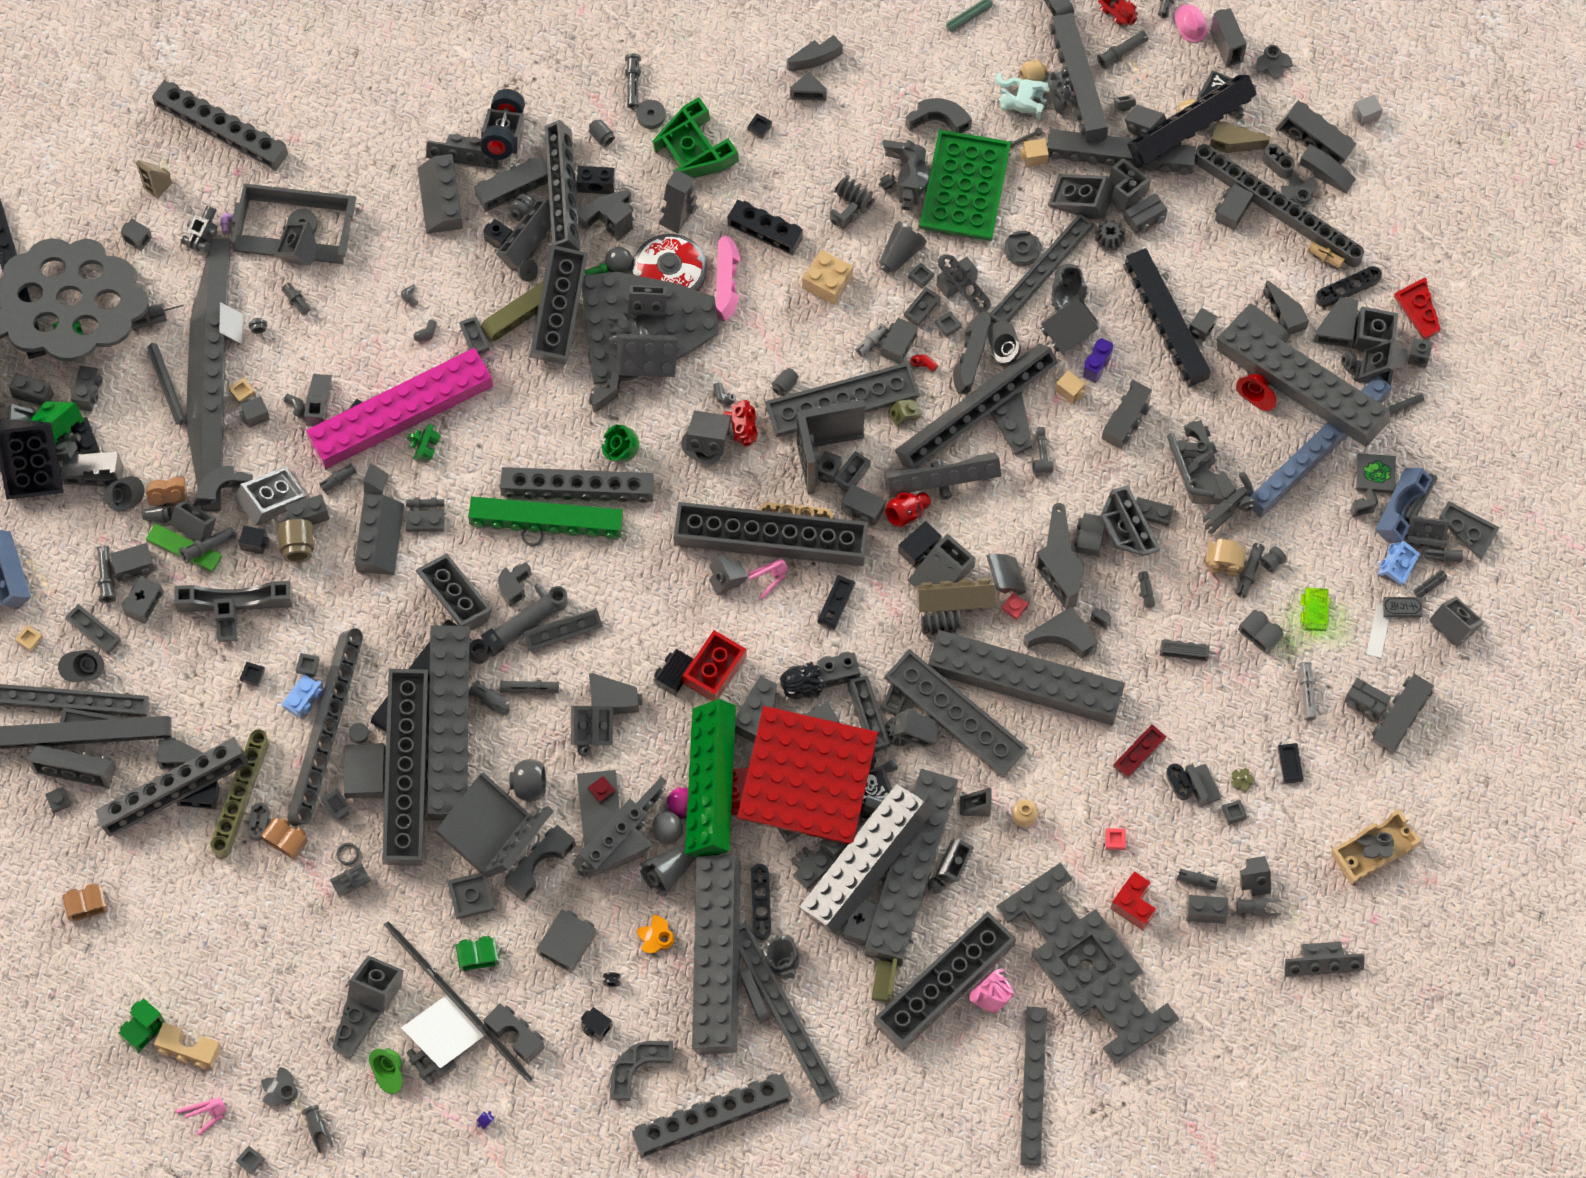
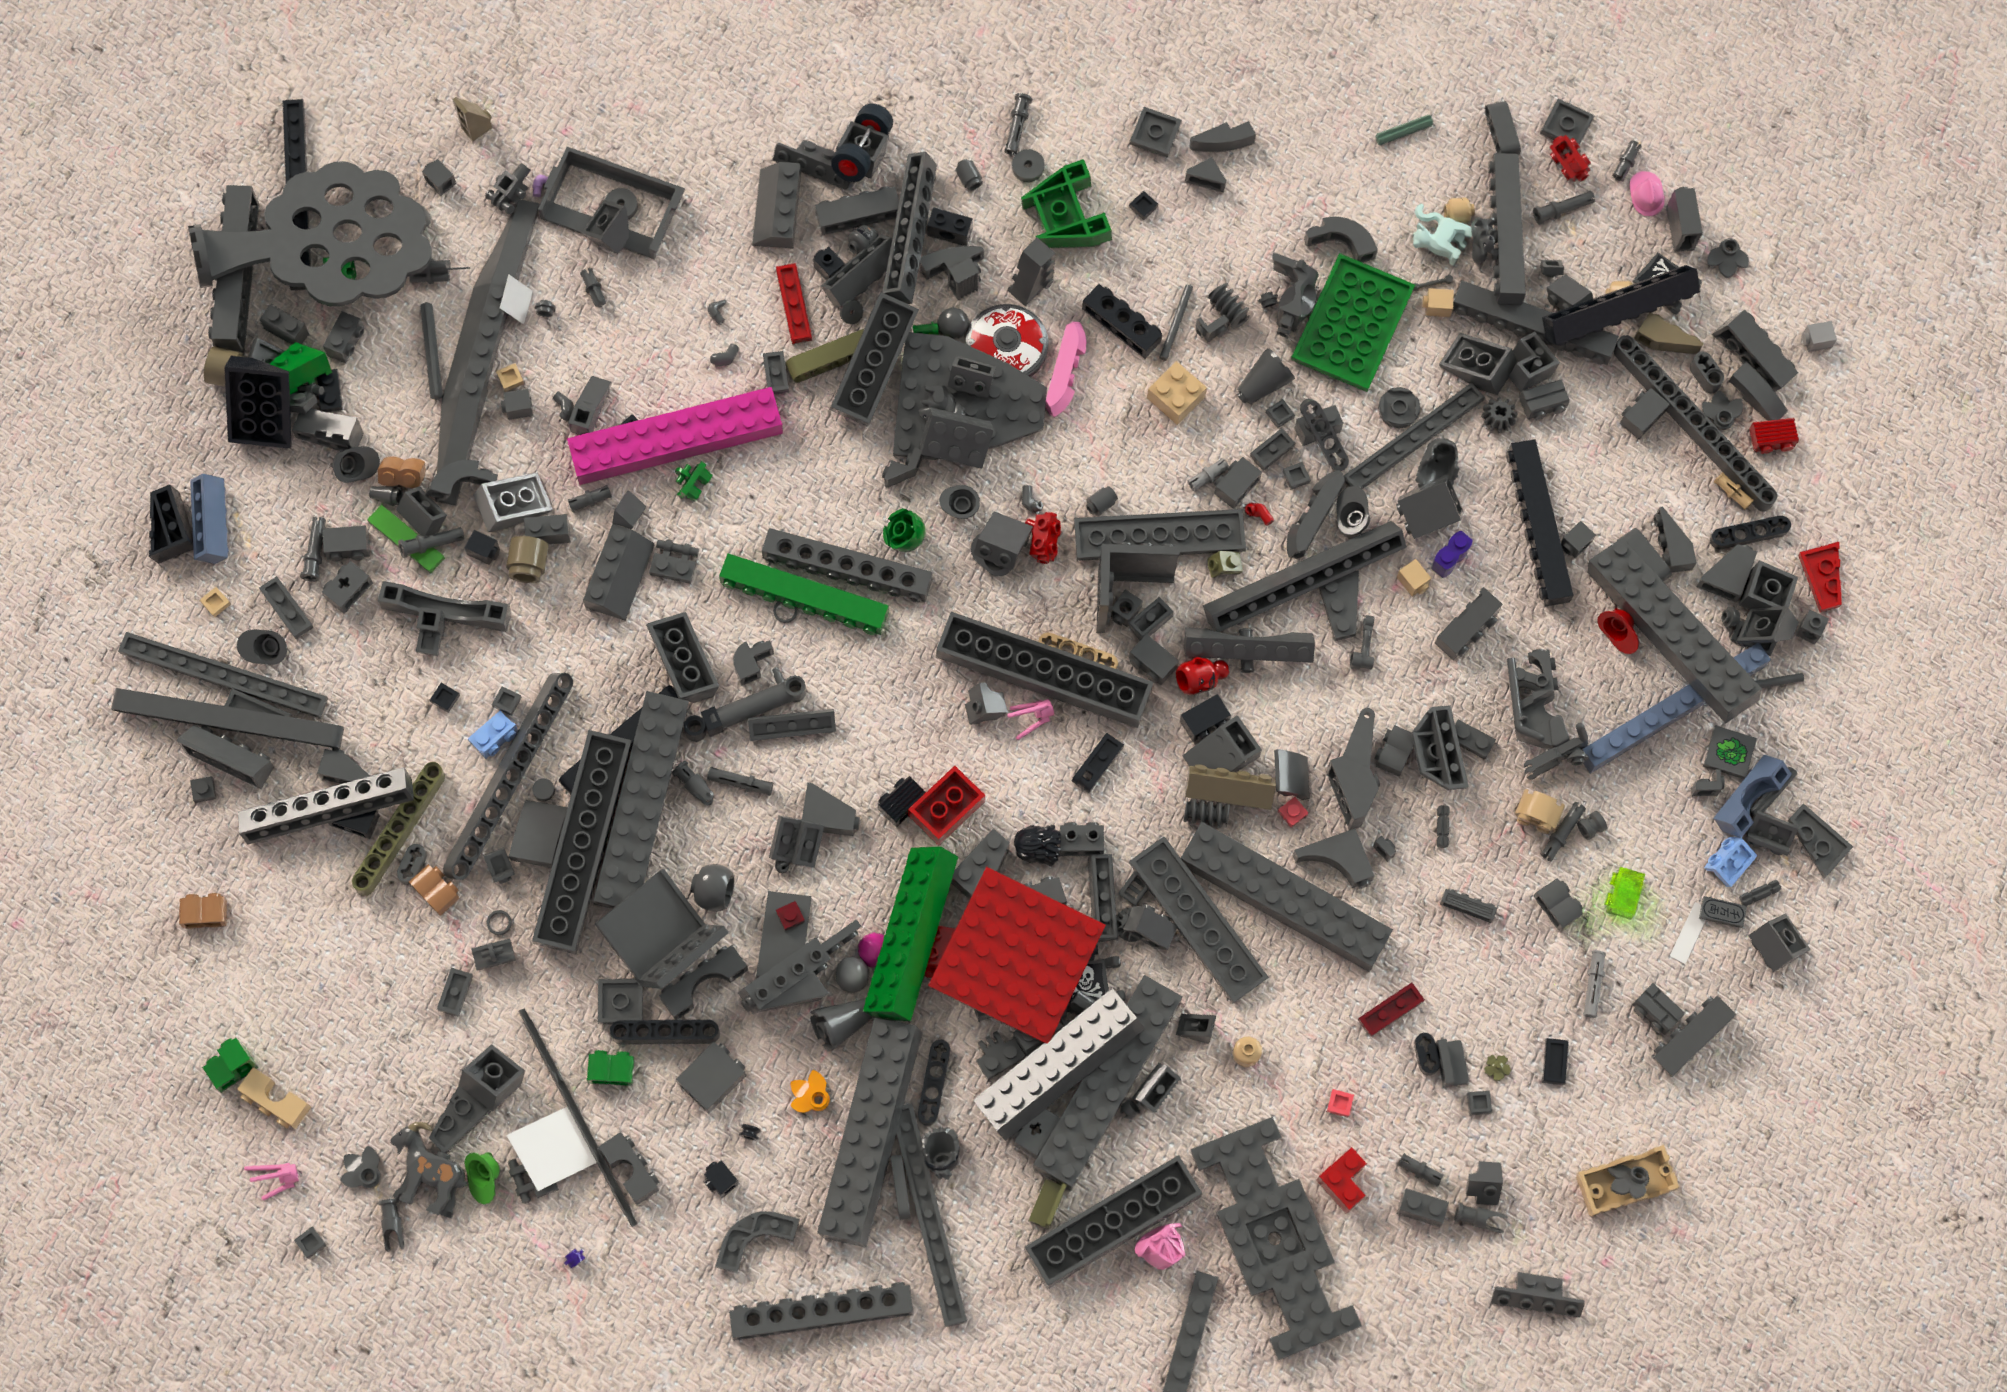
camera: 10 degrees right, 5 degrees up
dark grey brick [152,80,288,171] -> none
dark grey axle [1424,547,1463,563] -> none
none -> dark grey animal [390,1122,468,1219]
none -> dark grey plate [437,968,473,1017]
none -> black beam [610,1020,720,1045]
none -> red tile [776,263,812,344]
none -> dark grey piece [939,485,980,519]
none -> dark grey plate [1129,107,1182,158]
none -> dark grey bar [1159,285,1193,361]
none -> red brick [1749,418,1799,454]

